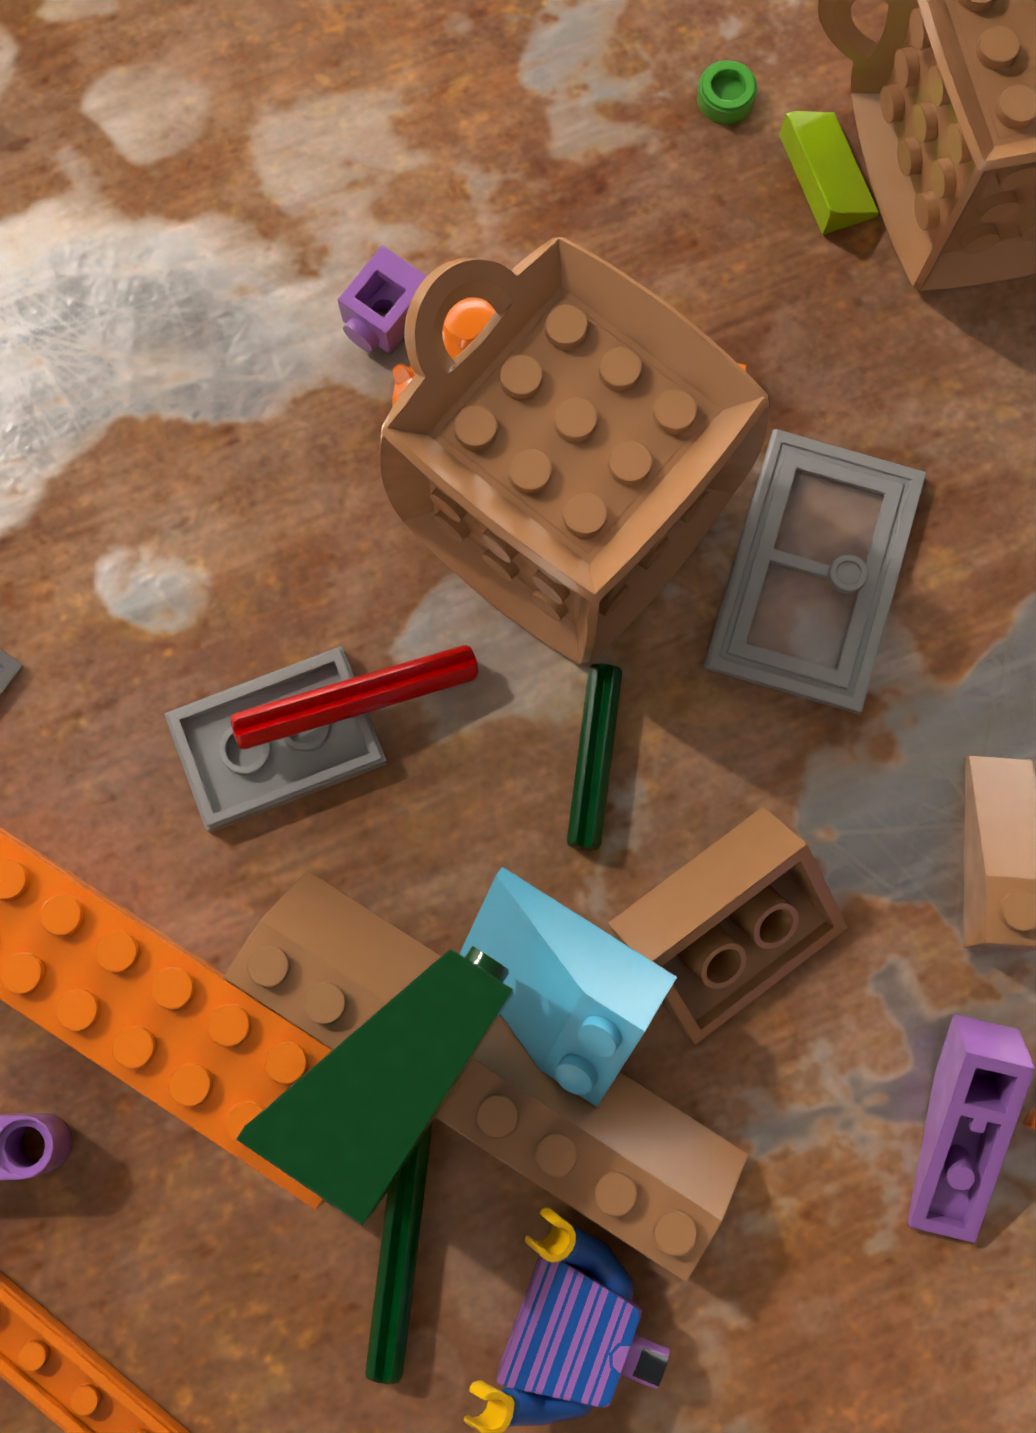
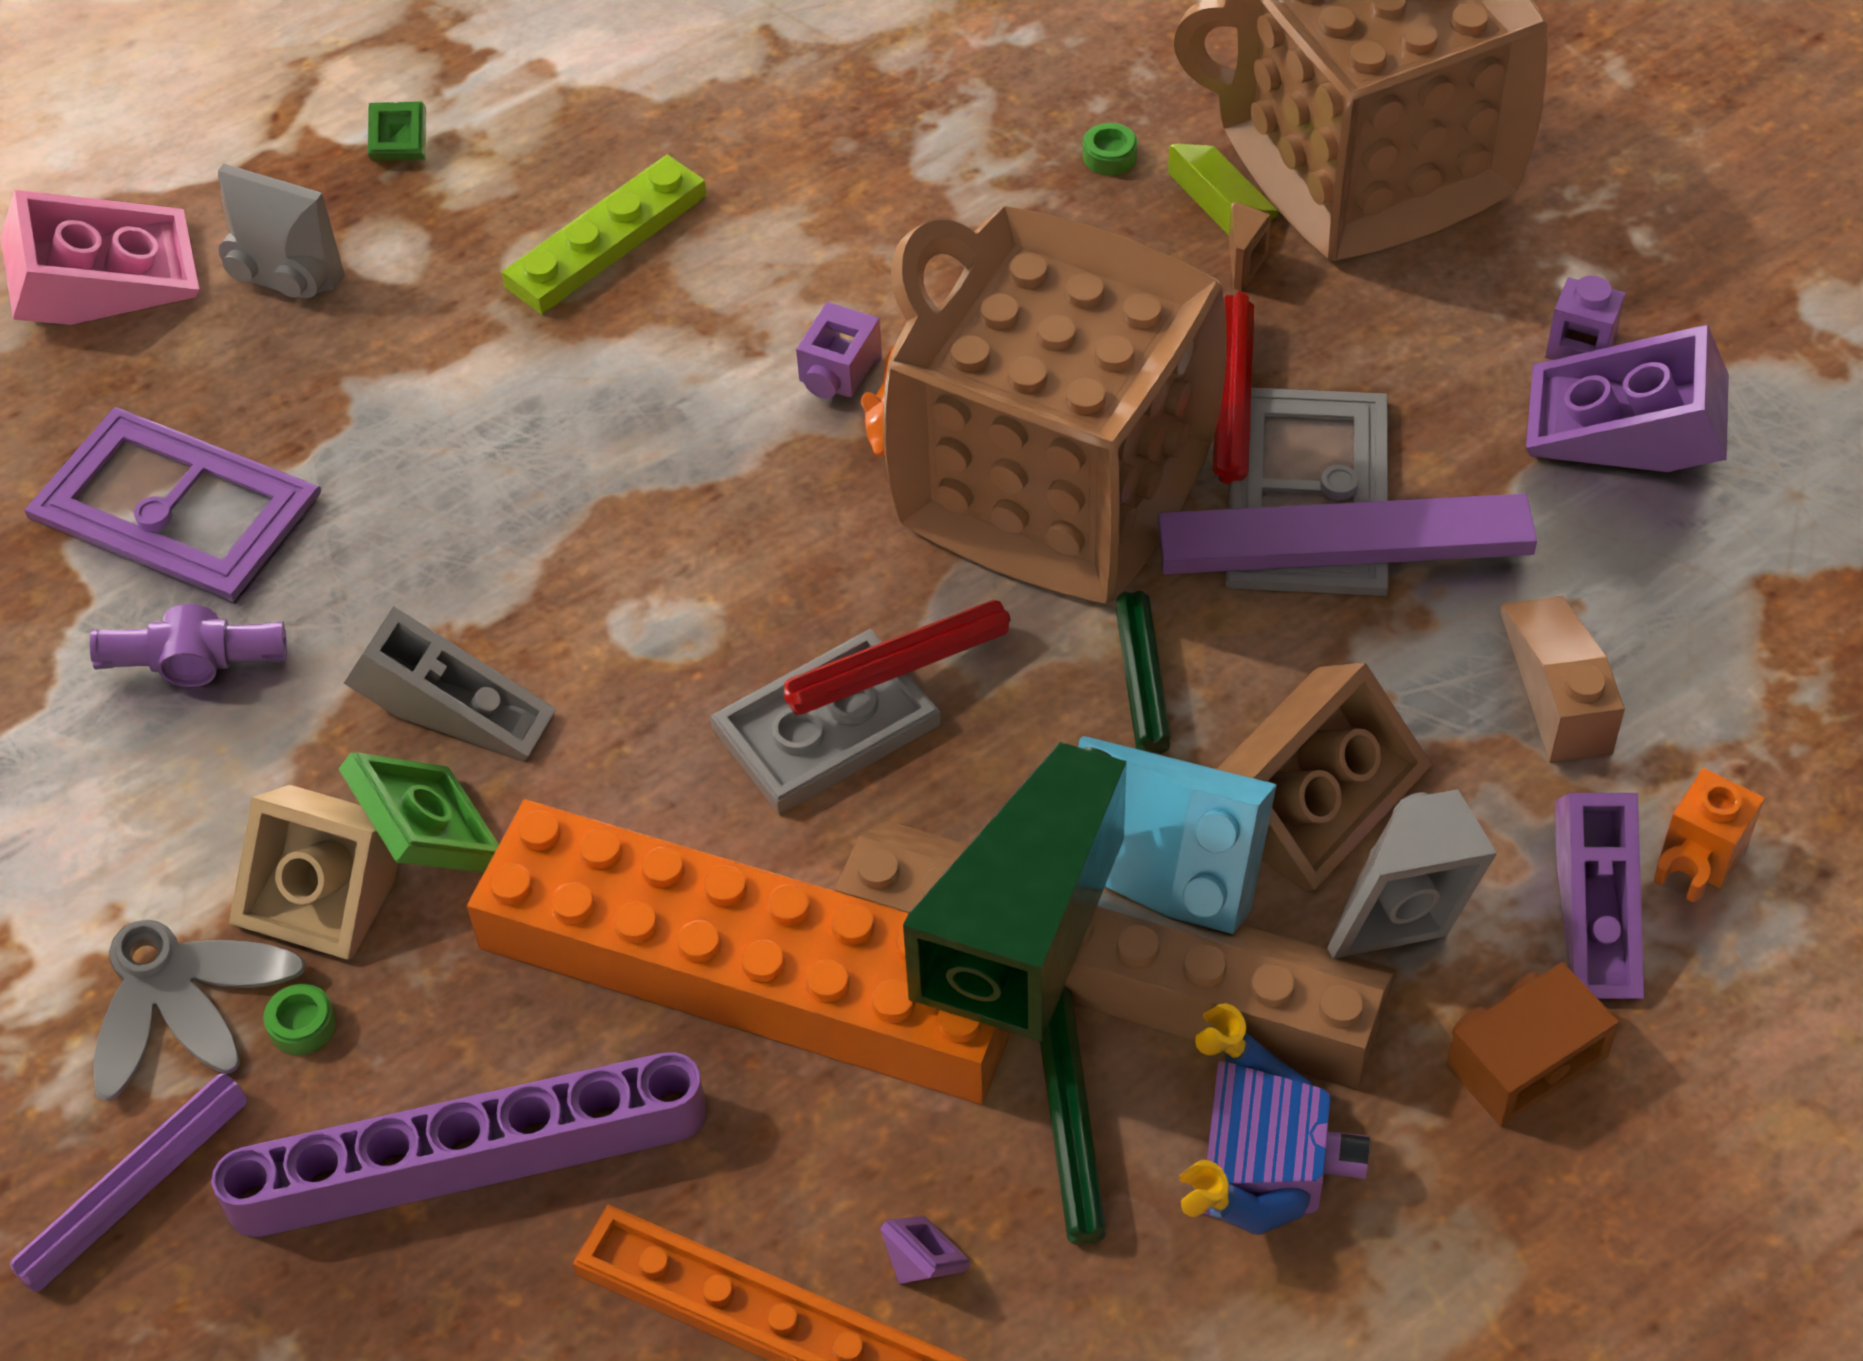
camera: 10 degrees left, 25 degrees down
none -> lime plate [501,154,707,315]
none -> medium lavender slope [880,1216,971,1284]
none -> medium lavender tile [1158,493,1537,574]
none -> red axle [1212,291,1254,484]
none -> medium nougat slope [1229,202,1271,291]
none -> light grey slope [1327,789,1497,959]
none -> dark orange brick [1446,962,1619,1127]

